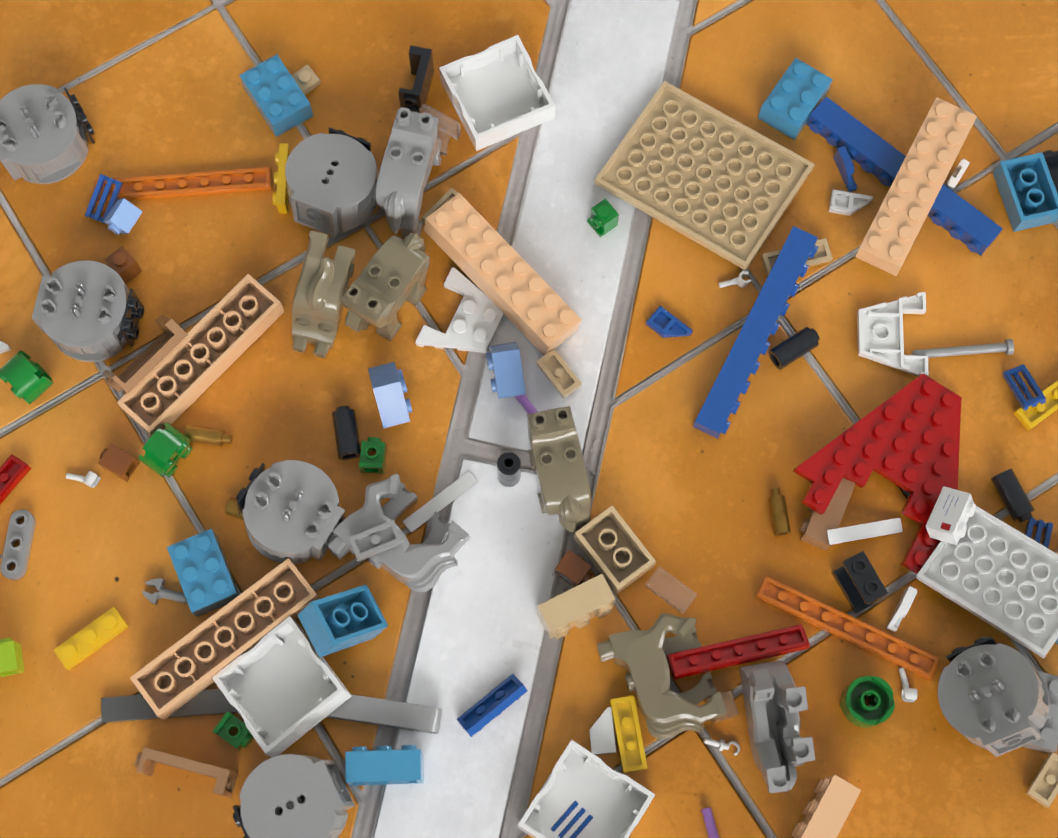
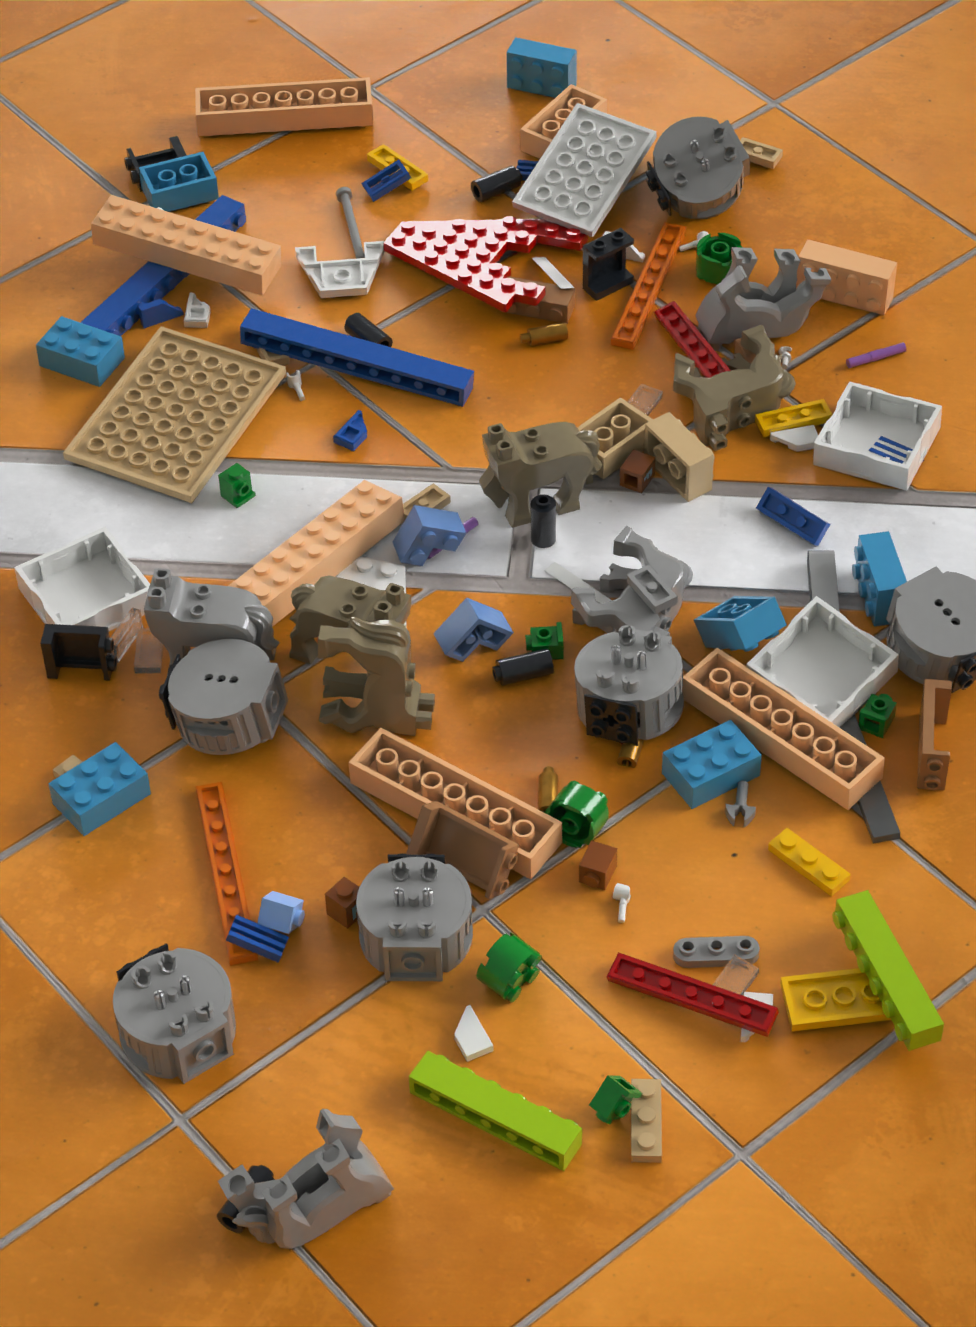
camera: 95 degrees left, 25 degrees down
yellow plate [273,143,291,213] -> none
white brick [925,486,976,545] -> none

